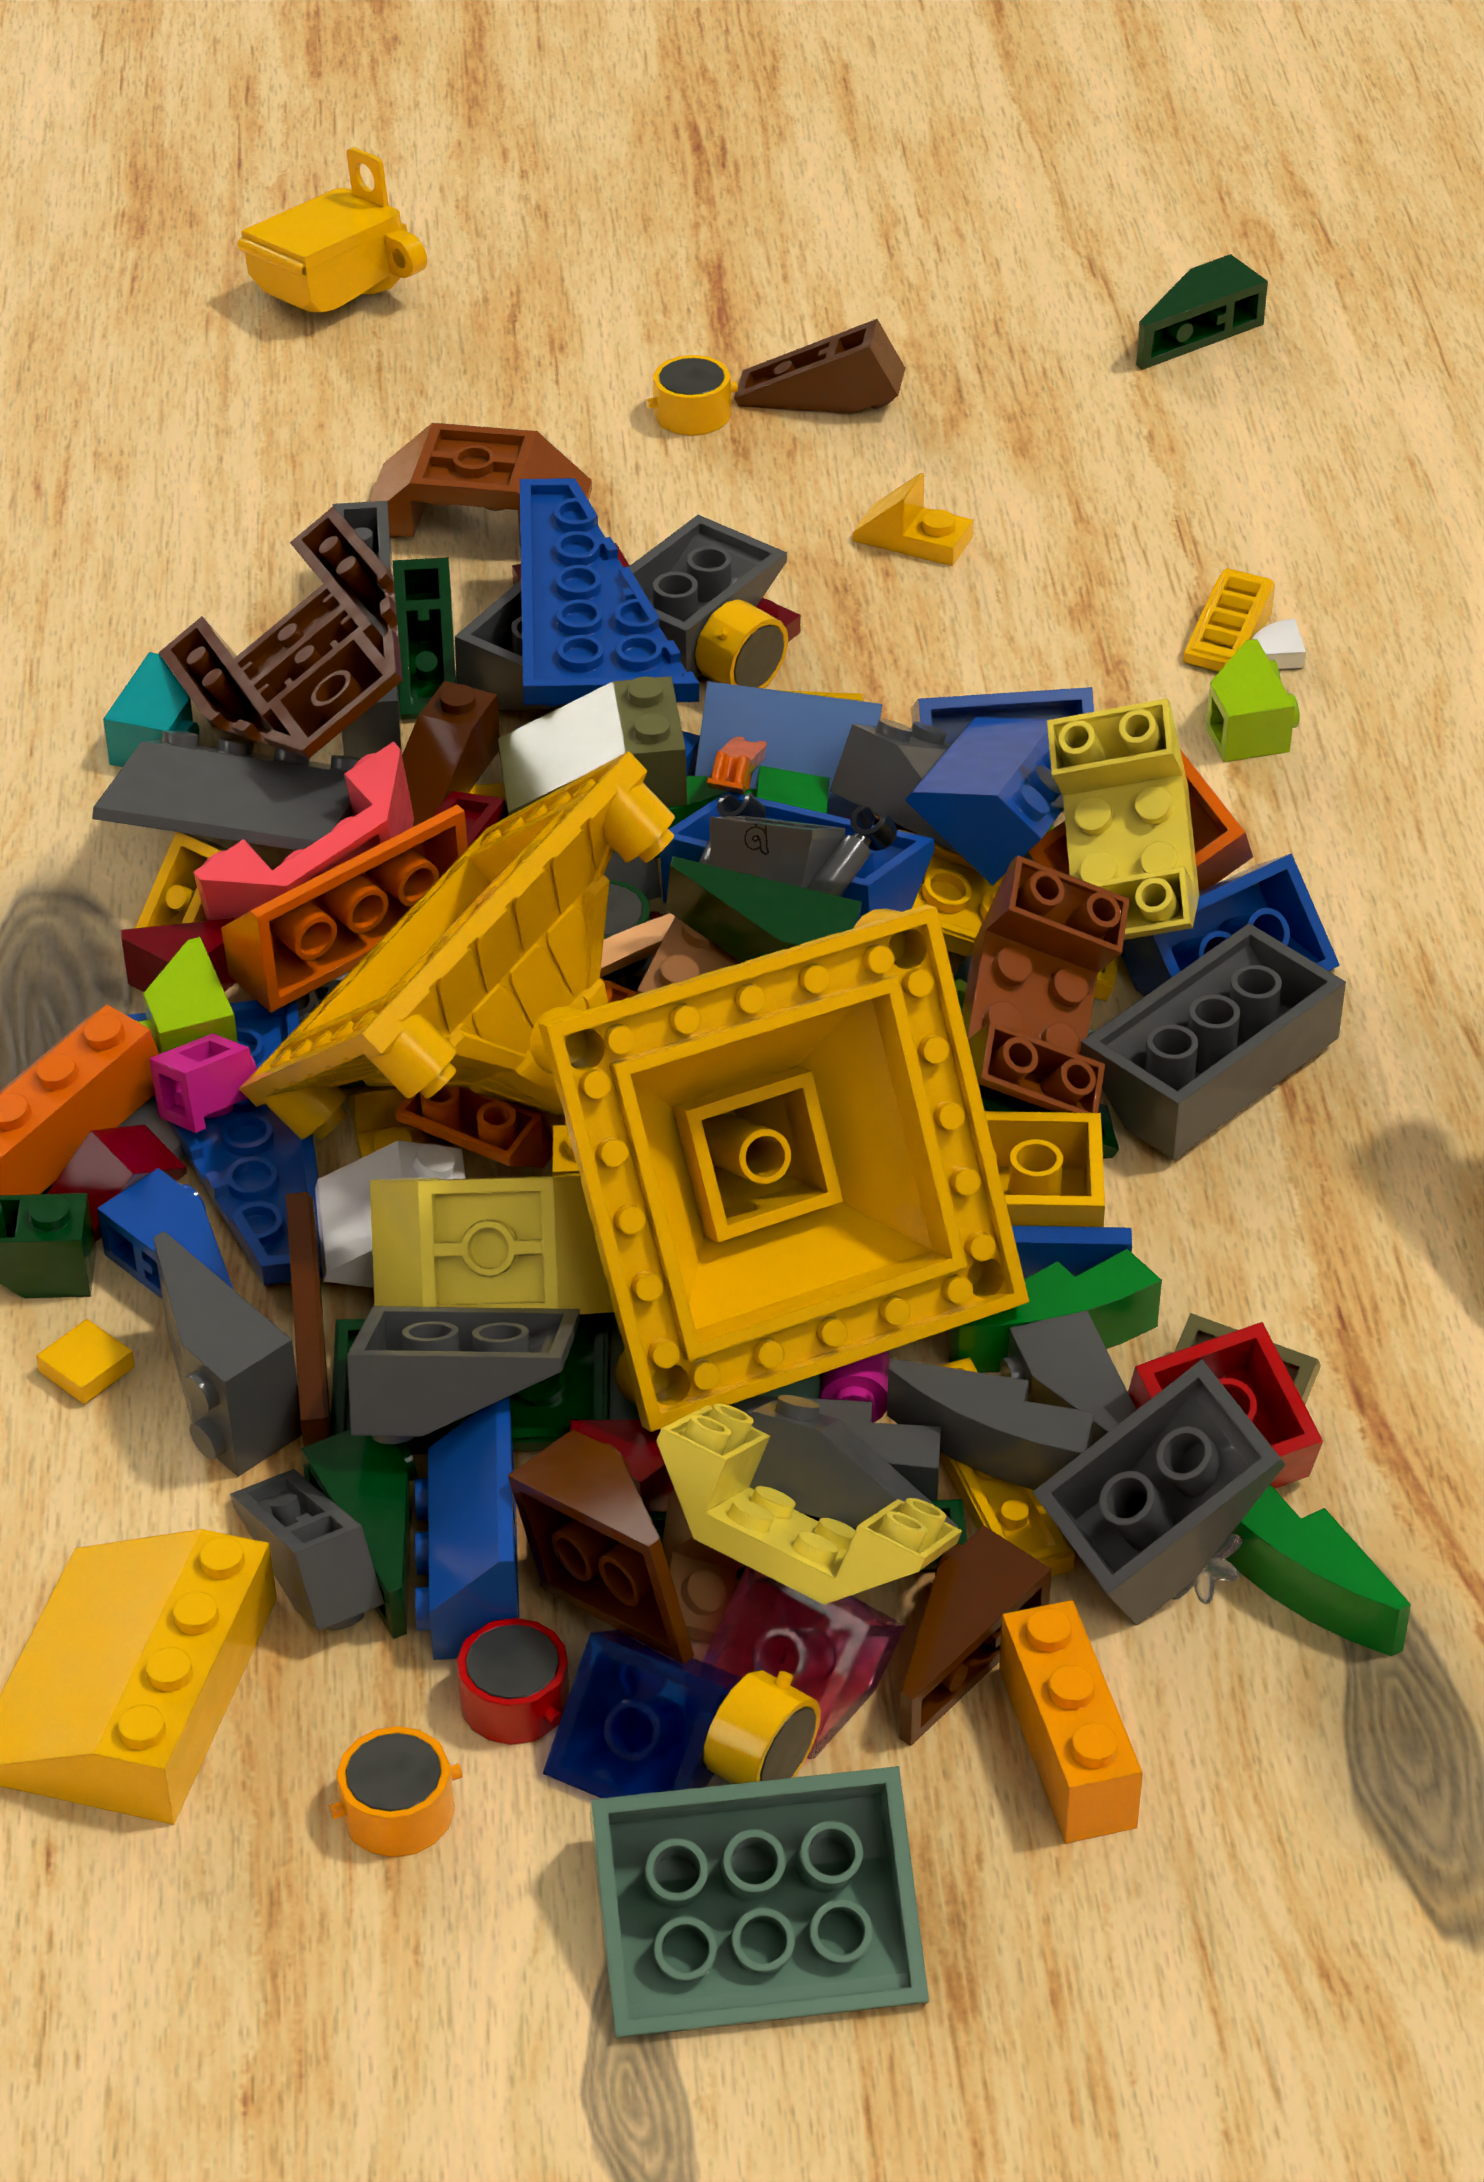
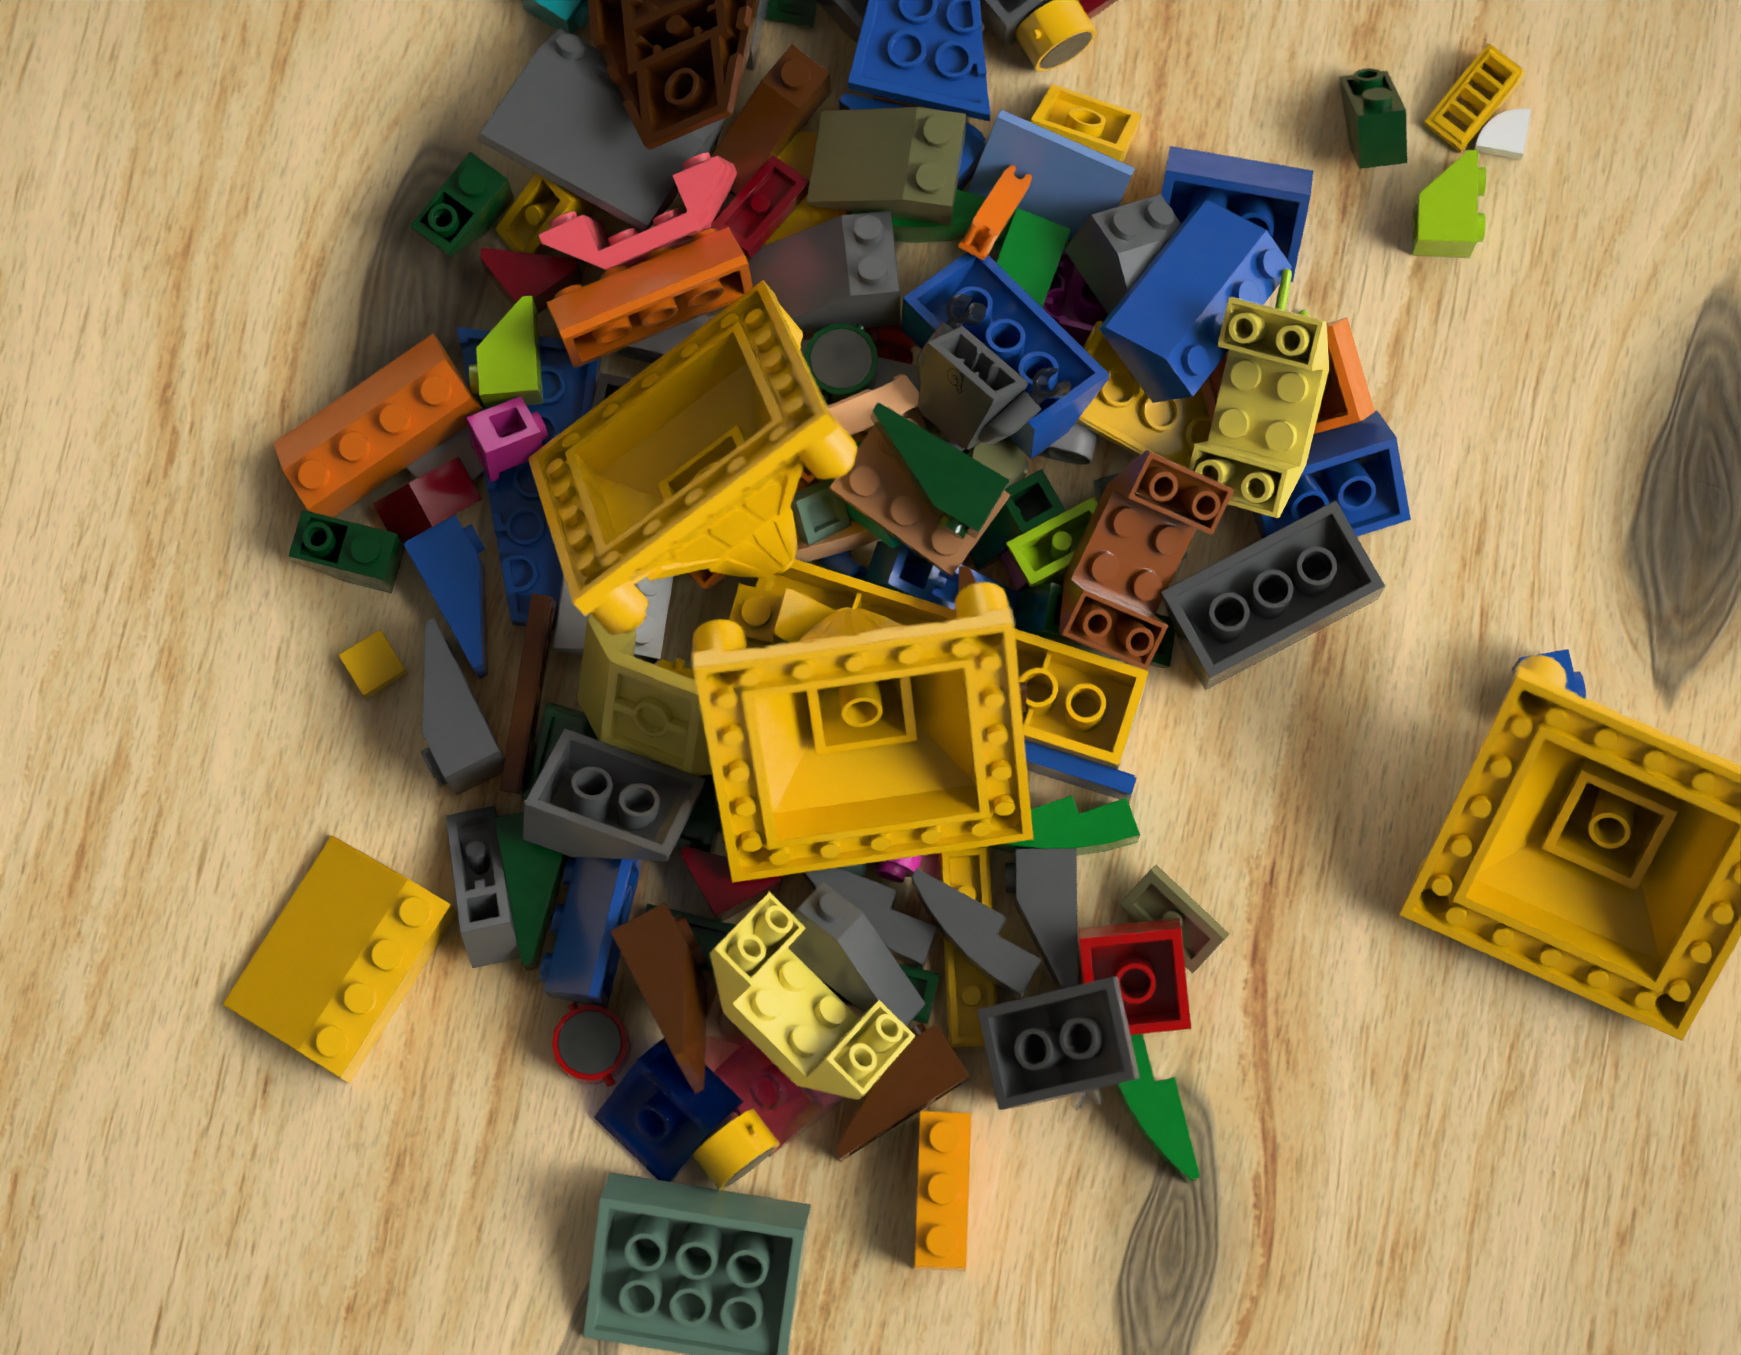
camera: 20 degrees right, 35 degrees up
piece [329,1726,463,1857] -> none
none -> dark green slope [410,152,514,256]
none -> dark green slope [1340,68,1407,169]

